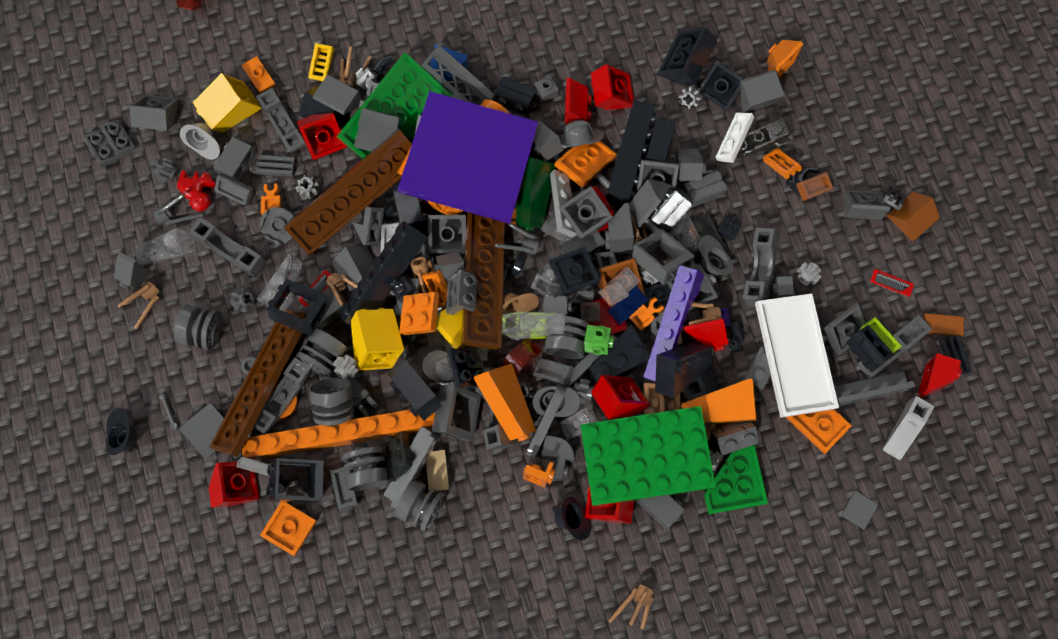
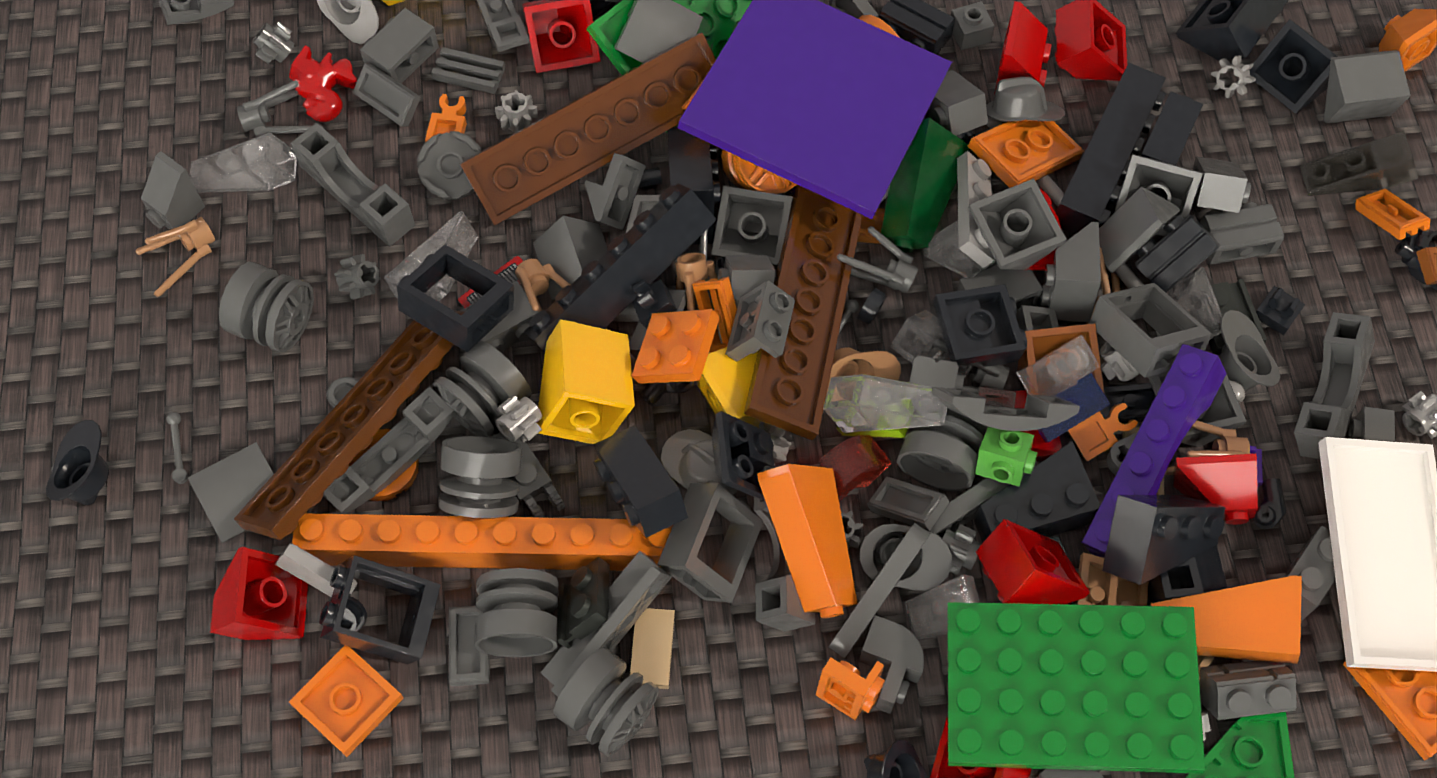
camera: 10 degrees right, 10 degrees down
white tile [715,112,754,163] -> none
none -> dark grey slope [932,387,1080,431]

